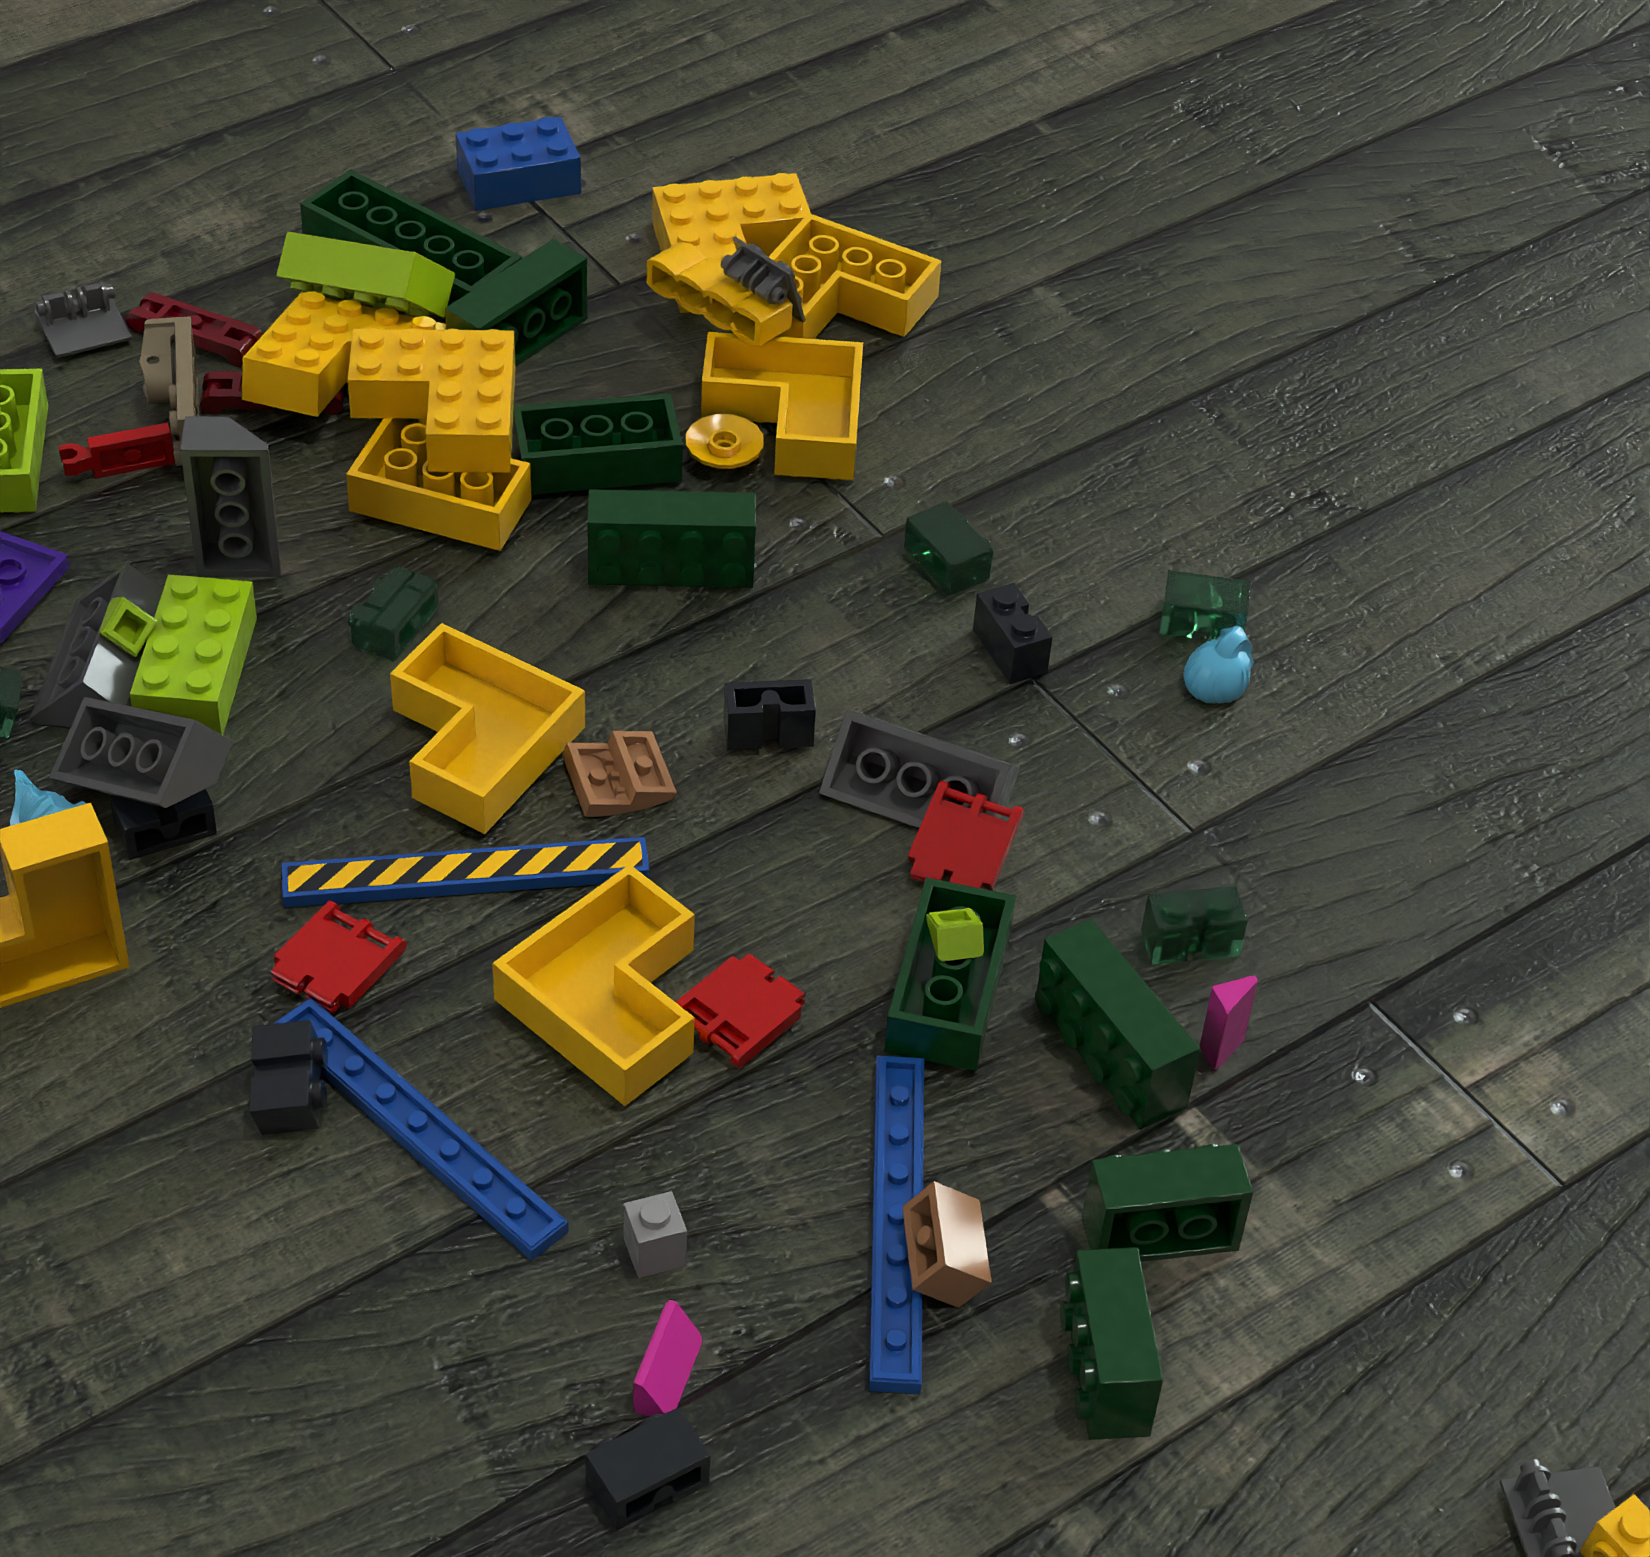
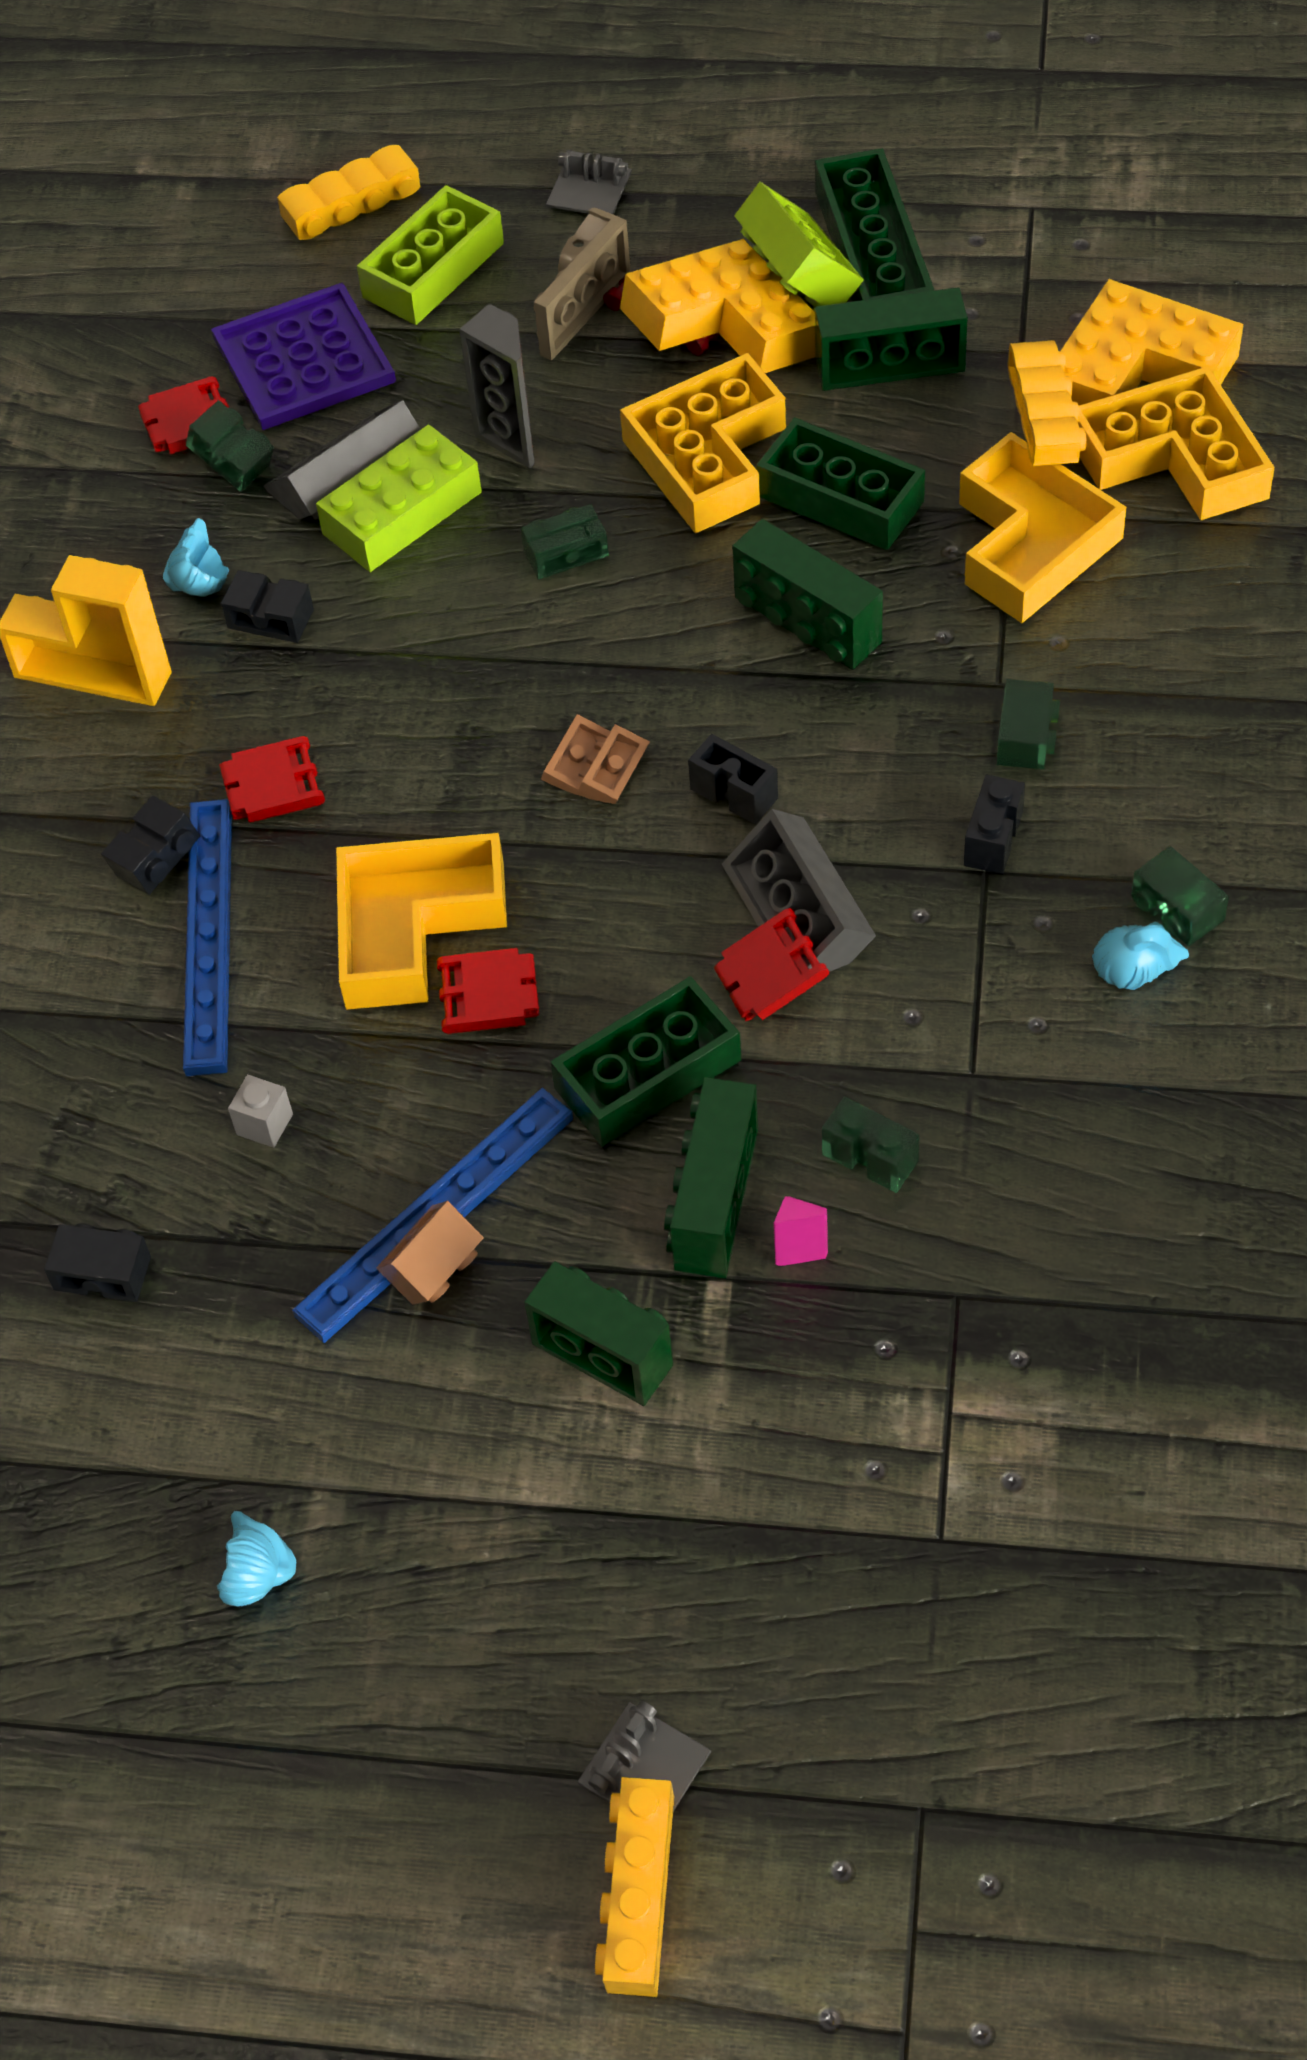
camera: 50 degrees right, 10 degrees up
dark grey slope [49,697,234,808] -> none
red plate [58,423,175,479] -> none
lime slope [99,597,158,657] -> none
dark red plate [125,292,263,367] -> none
tile [282,837,650,908] -> none
yellow piece [348,328,515,473] -> none
yellow piece [390,623,585,834] -> none
blue brick [455,116,581,211] -> none
dark pink slope [633,1300,702,1417] -> none
yellow dish [685,414,764,469] -> none
dark grey hinge [721,237,806,323] -> none
lime slope [926,908,984,961] -> none
dark green brick [1060,1247,1163,1440] -> none

